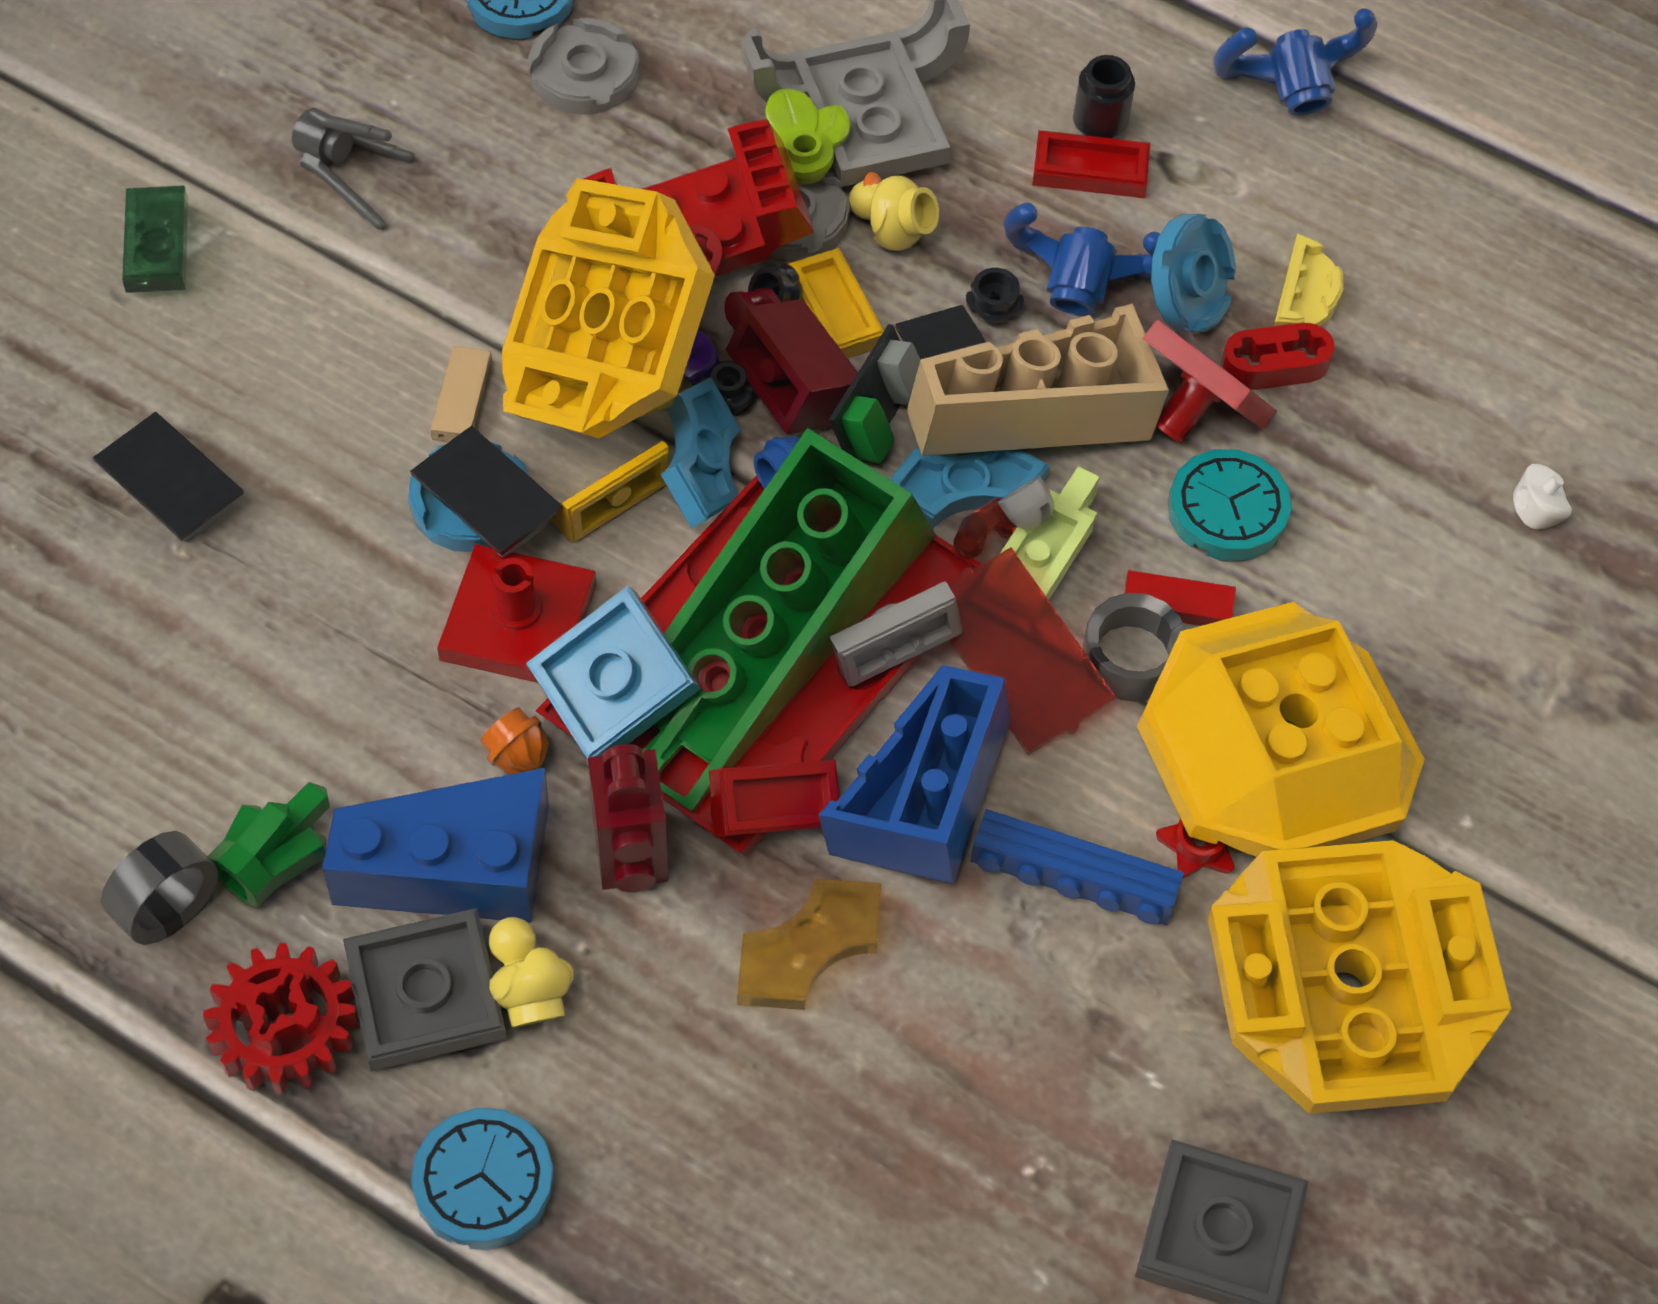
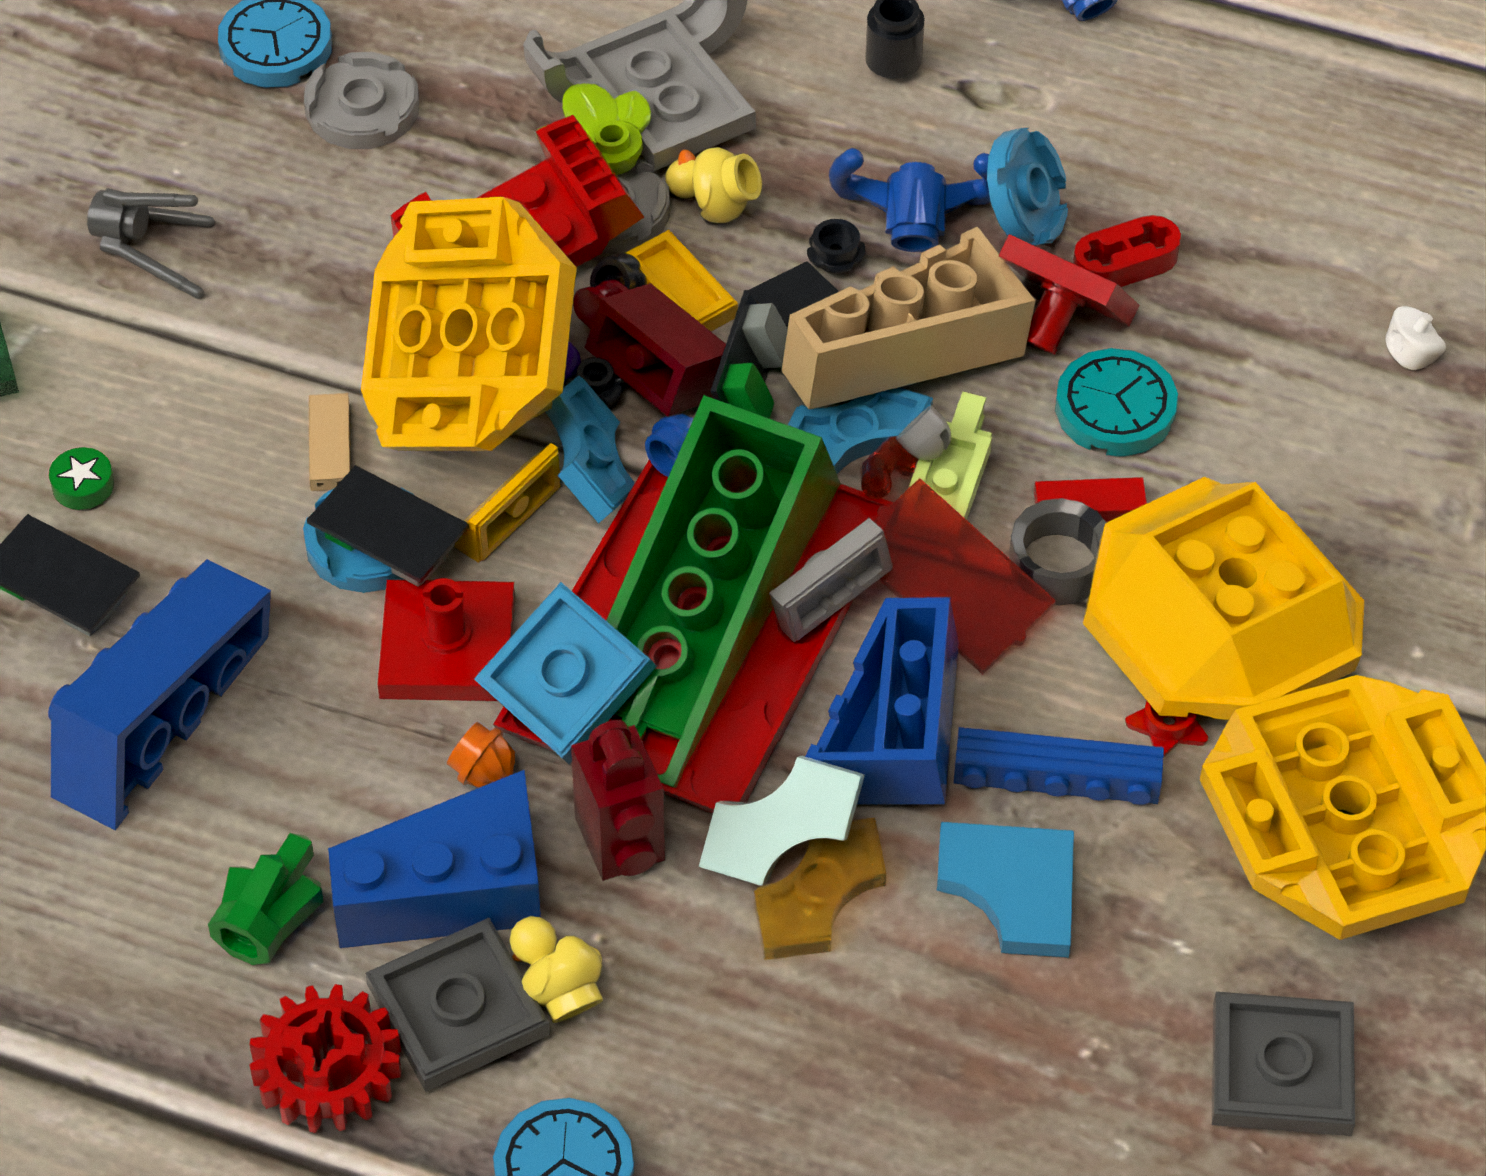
camera: 10 degrees left, 5 degrees down
dark grey piece [101,831,219,945] -> none
red tile [708,760,840,837] -> none
red tile [1032,130,1151,199] -> none
light yellow tile [1274,233,1343,326] -> none
none -> blue wedge [48,559,271,830]
none -> green tile [49,447,114,510]
none -> light aqua tile [699,756,865,886]
none -> dark azure tile [937,822,1074,958]

